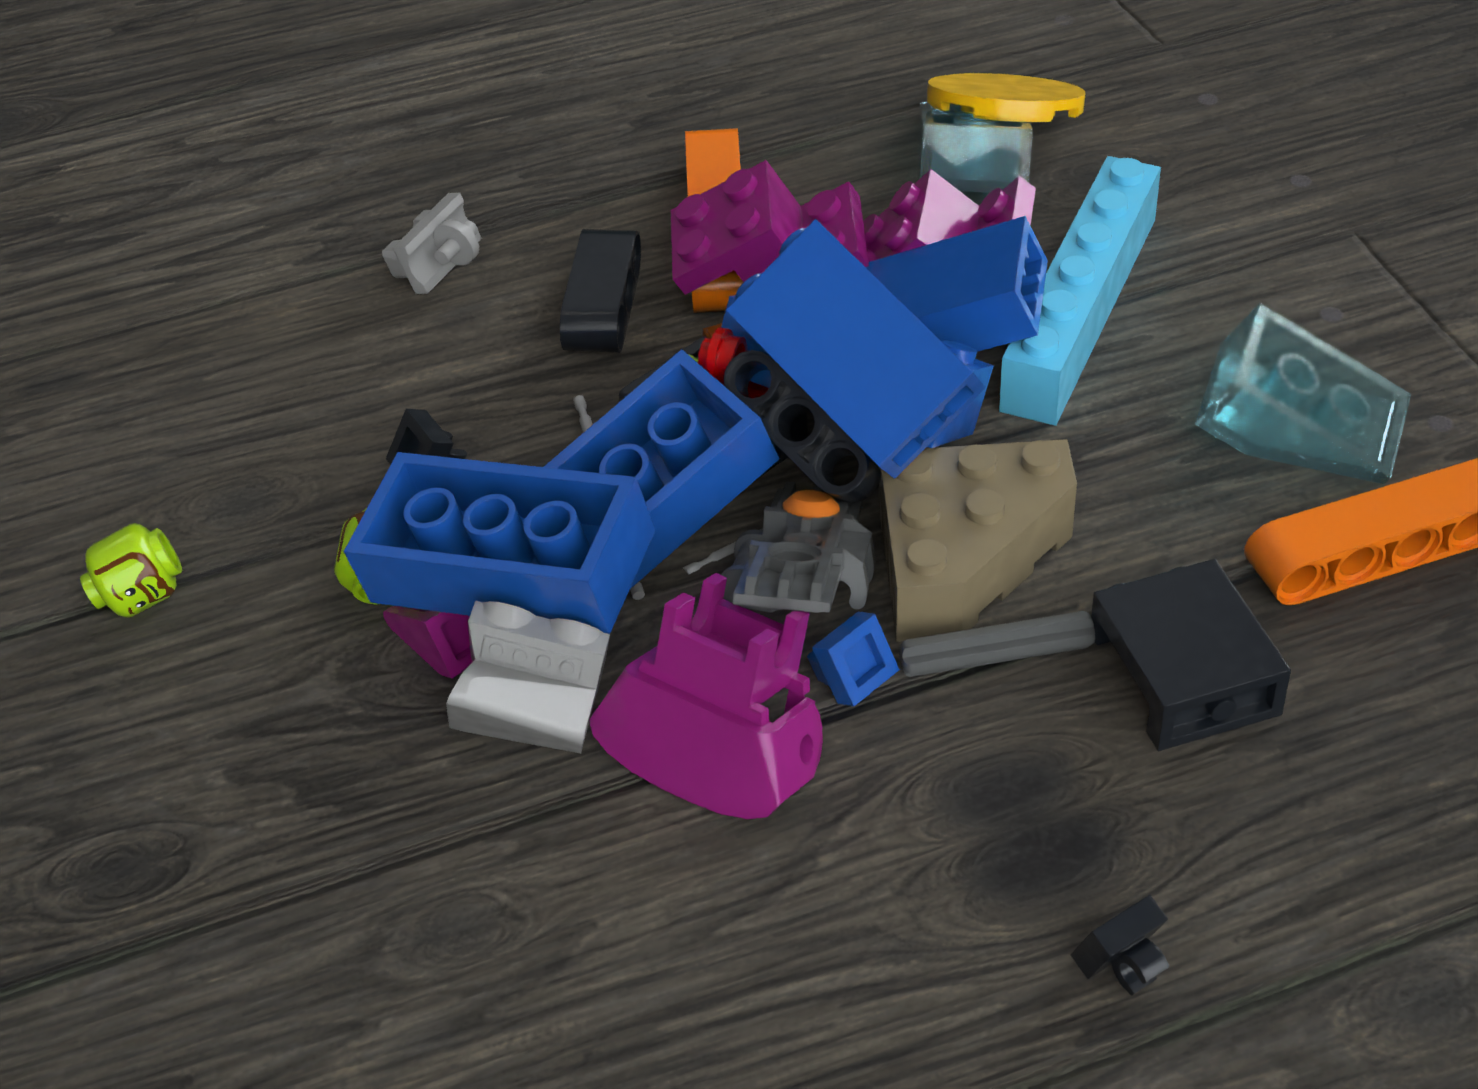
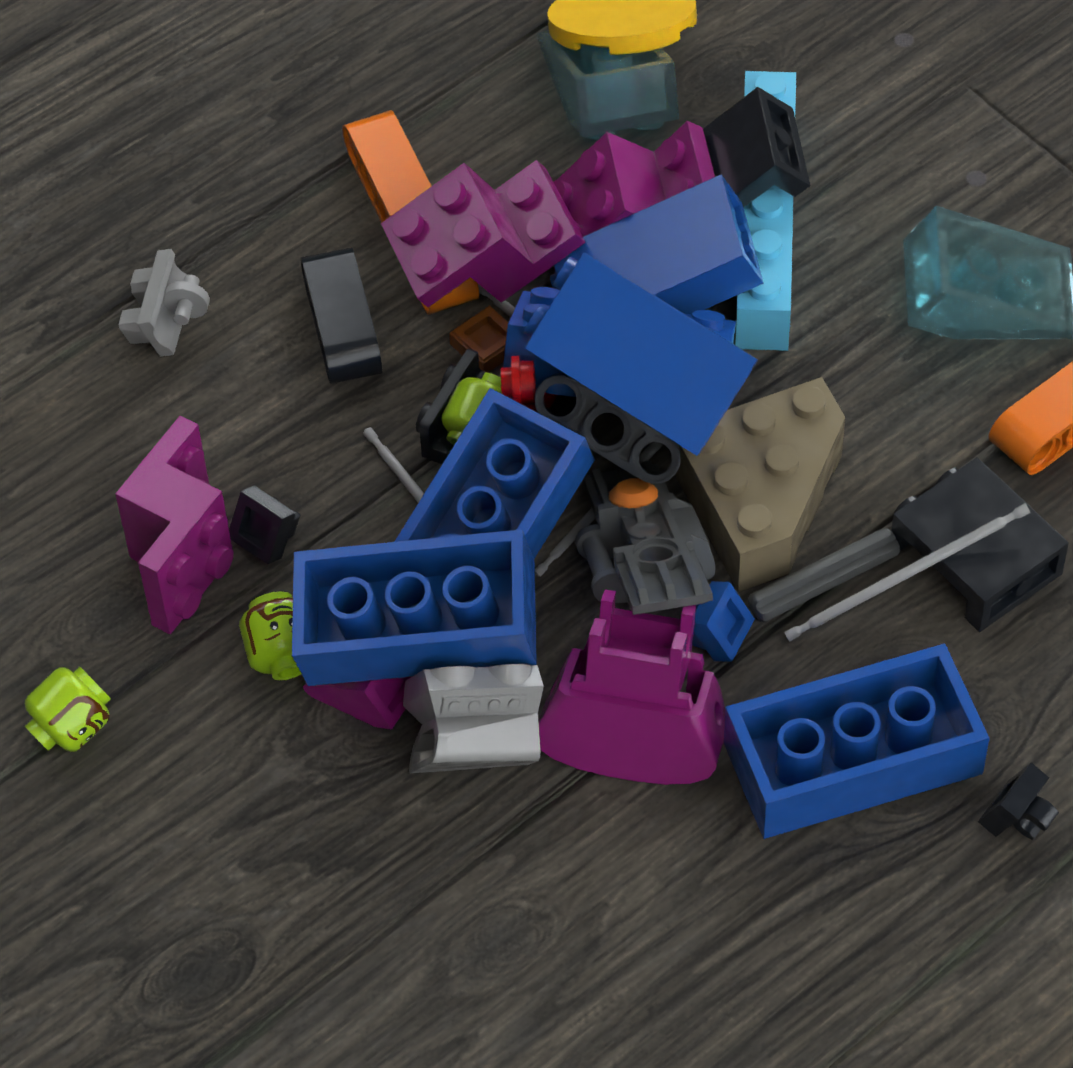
camera: 20 degrees left, 10 degrees up
none -> magenta bracket [115,416,234,635]
none -> black panel [703,87,811,208]
none -> blue brick [724,643,989,839]
none -> light grey piece [784,503,1030,642]

